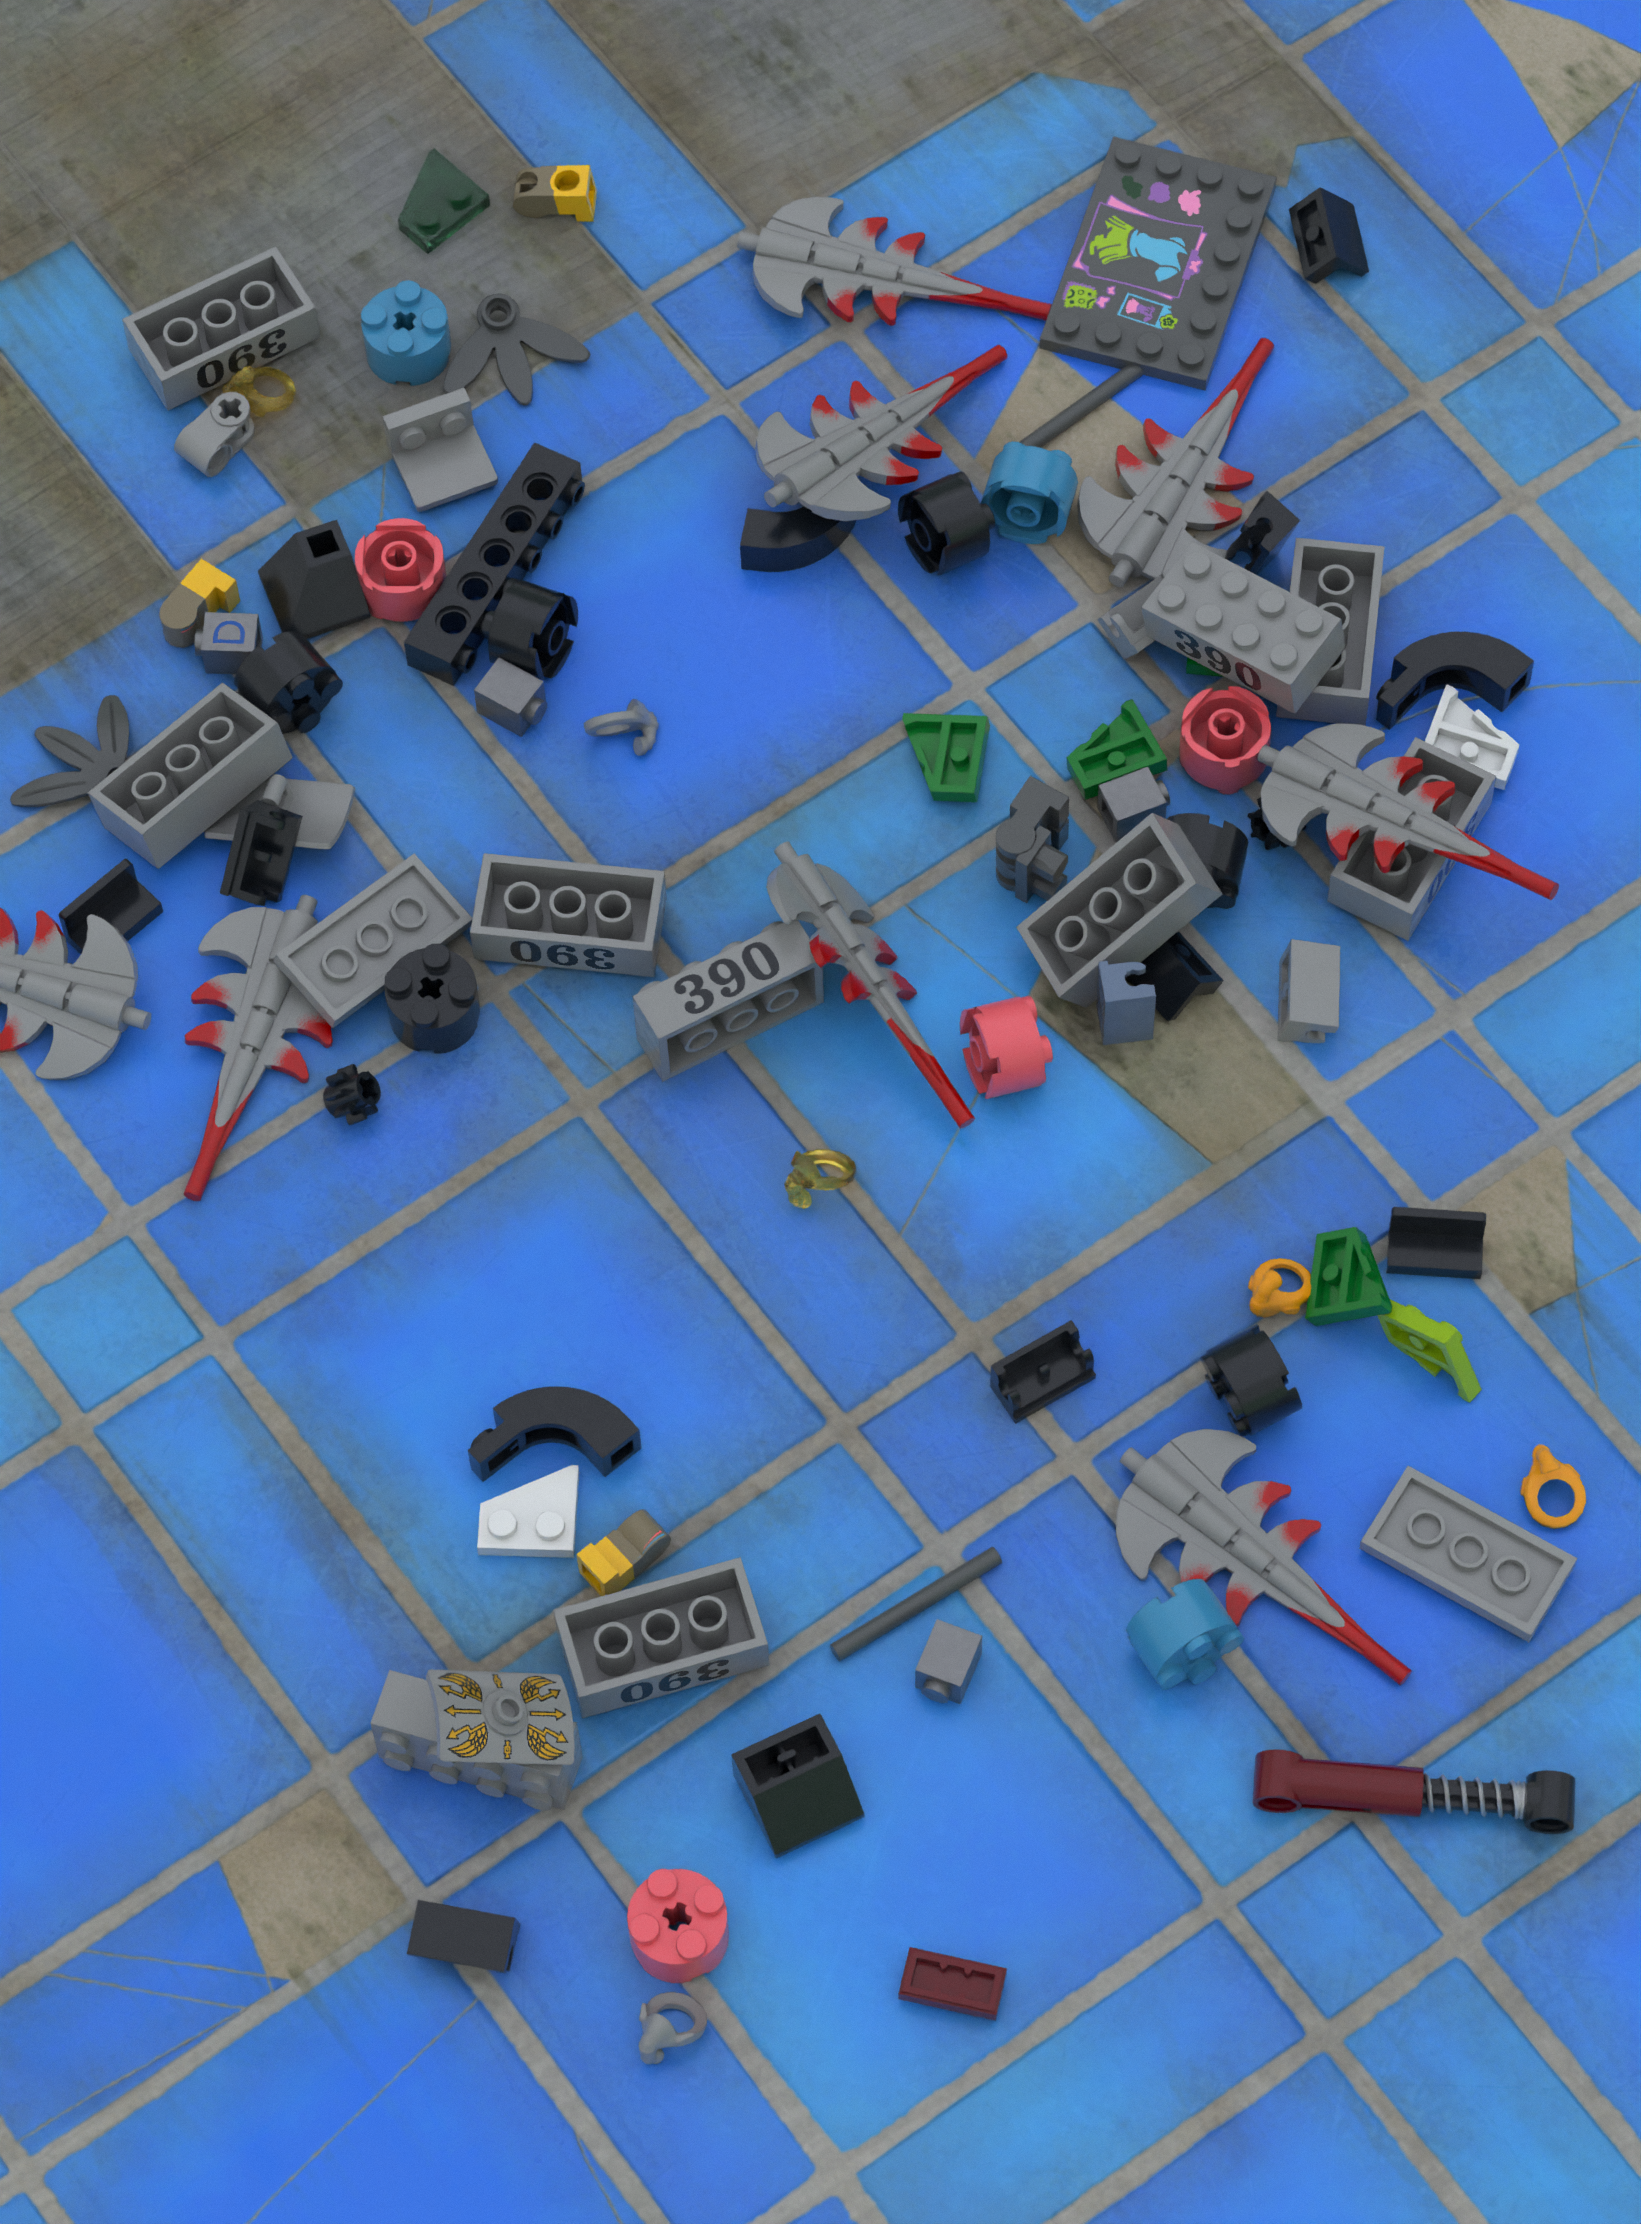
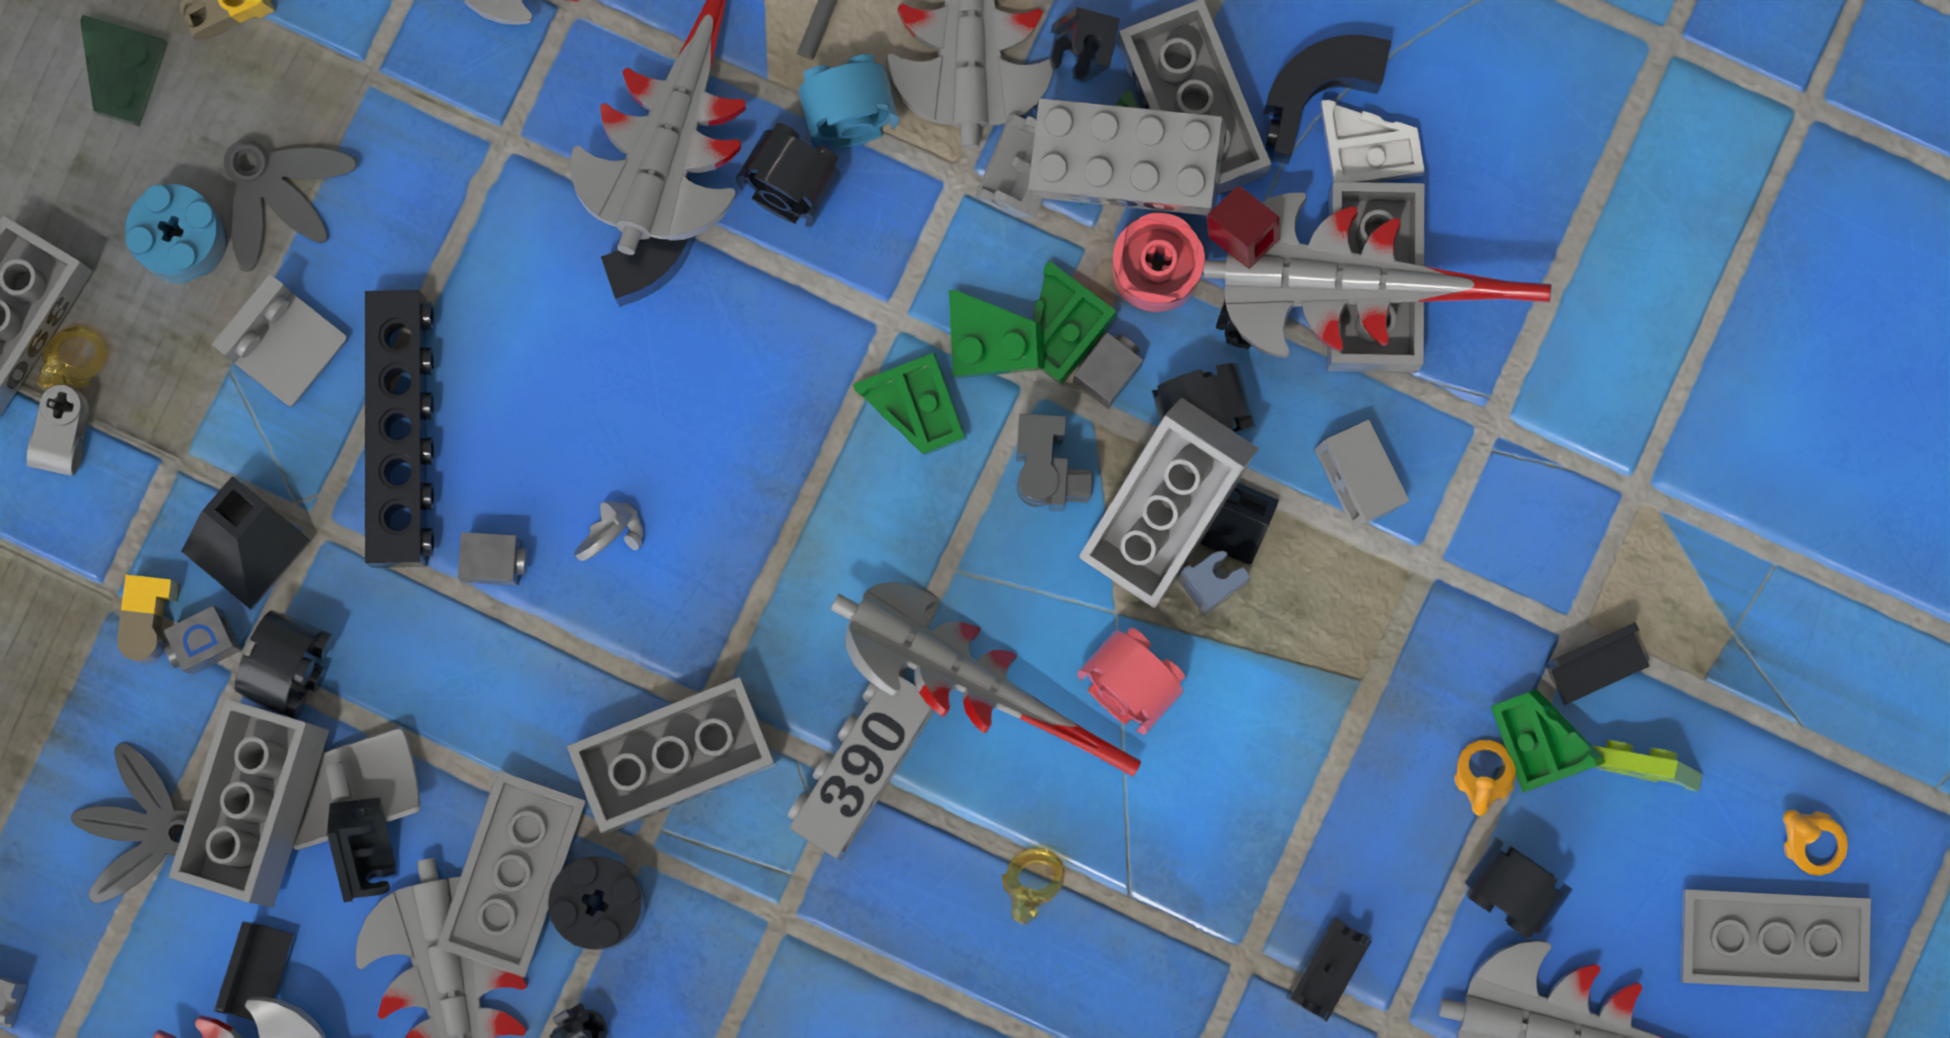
camera: 30 degrees left, 20 degrees up
coral brick [355,518,447,622] -> none
black brick [482,578,578,680] -> none
none -> green wing [949,290,1044,379]
none -> dark red panel [1207,186,1280,269]

